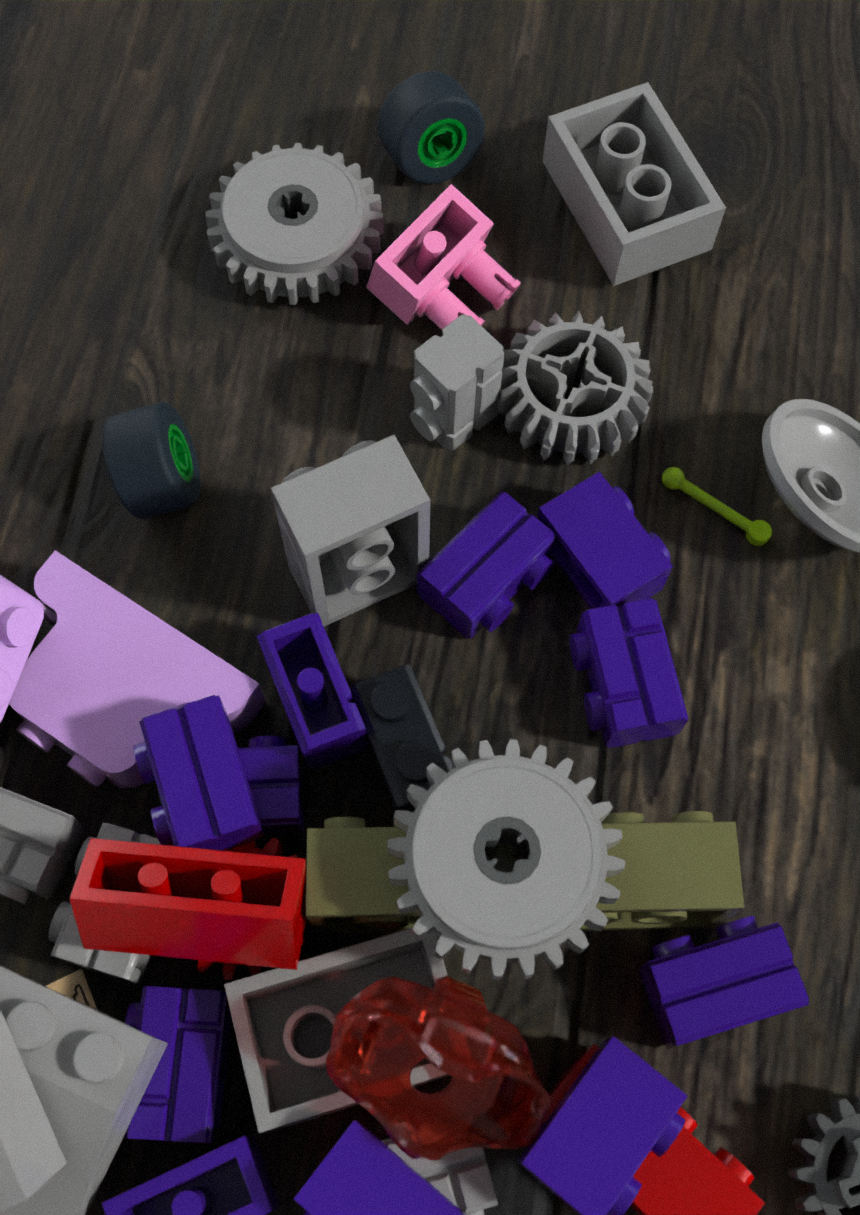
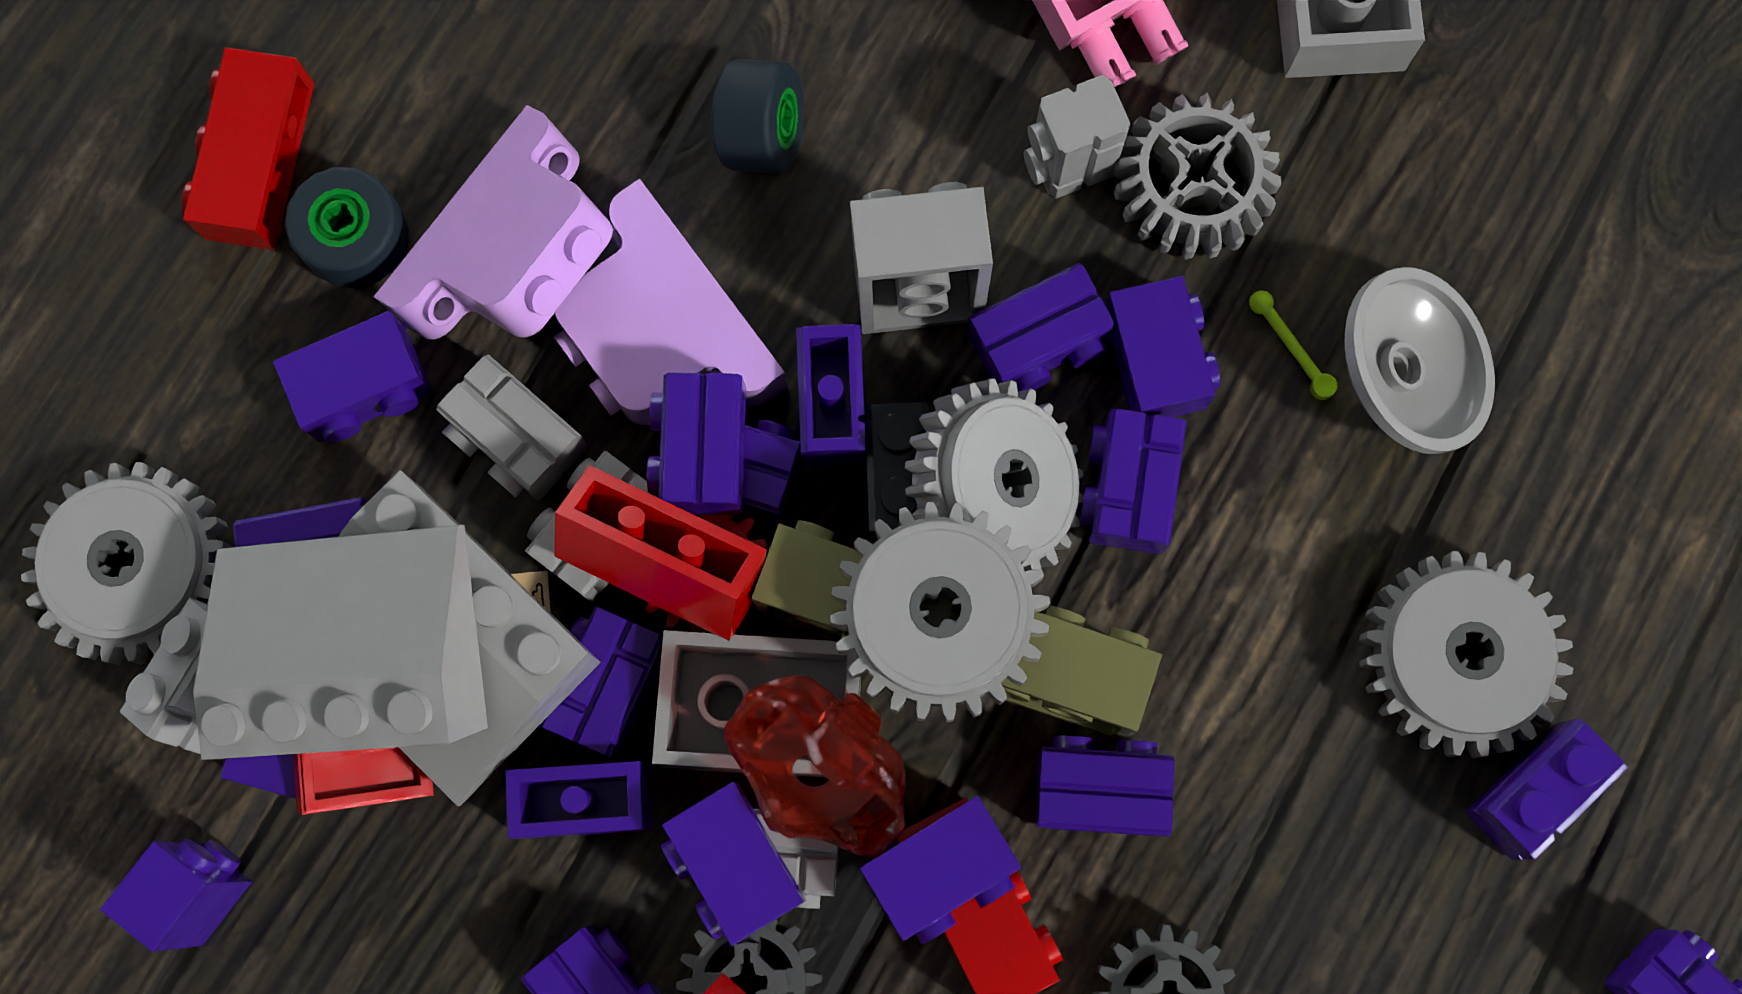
camera: 25 degrees right, 10 degrees up
none -> light grey gear [905,379,1083,572]

